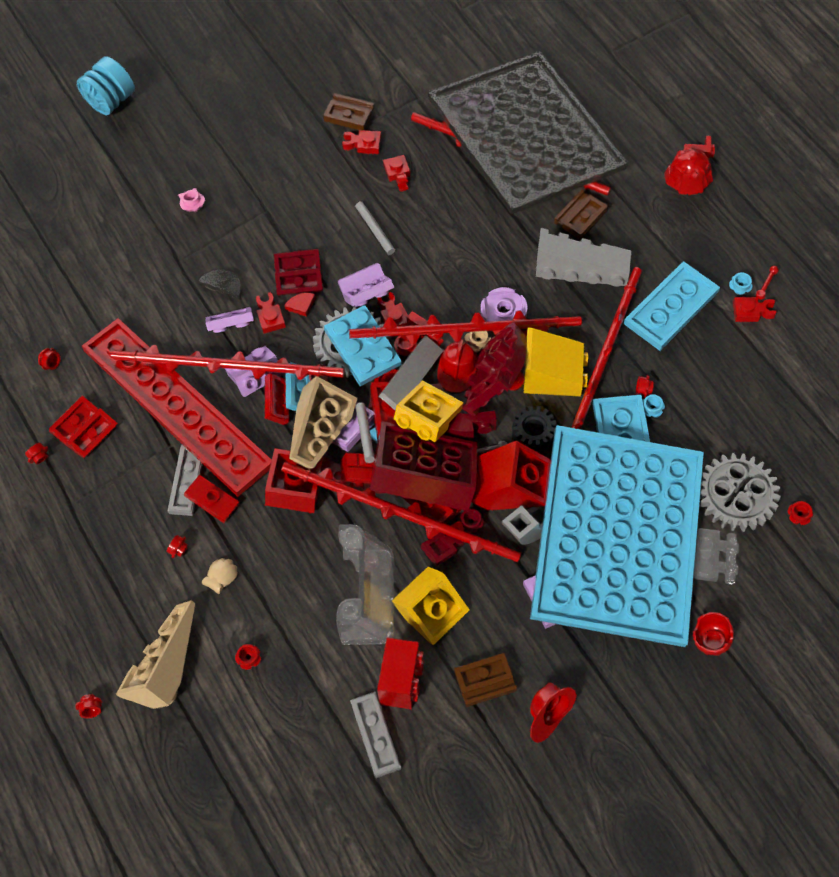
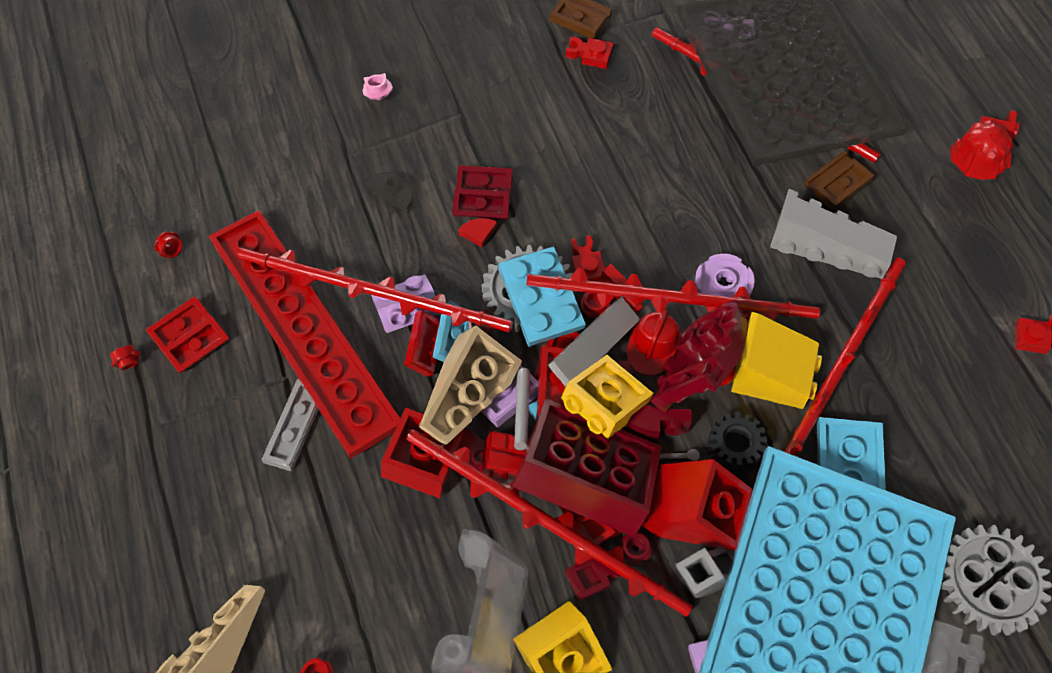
camera: 10 degrees right, 0 degrees up
red plate [166,535,189,558] -> none
red plate [184,475,239,523] -> none
tan animal [202,558,238,594] -> none
lavender plate [206,307,254,333] -> none
red plate [256,292,286,334] -> none
lavender bracket [338,263,394,307] -> none
light grey bar [355,201,395,255] -> none
red plate [383,155,410,192] -> none
tan plate [465,331,491,352] -> none
medium azure plate [624,261,720,351] -> none
red plate [635,375,654,398] -> none
medium azure plate [642,395,665,417] -> none
medium azure plate [729,272,753,294] -> none

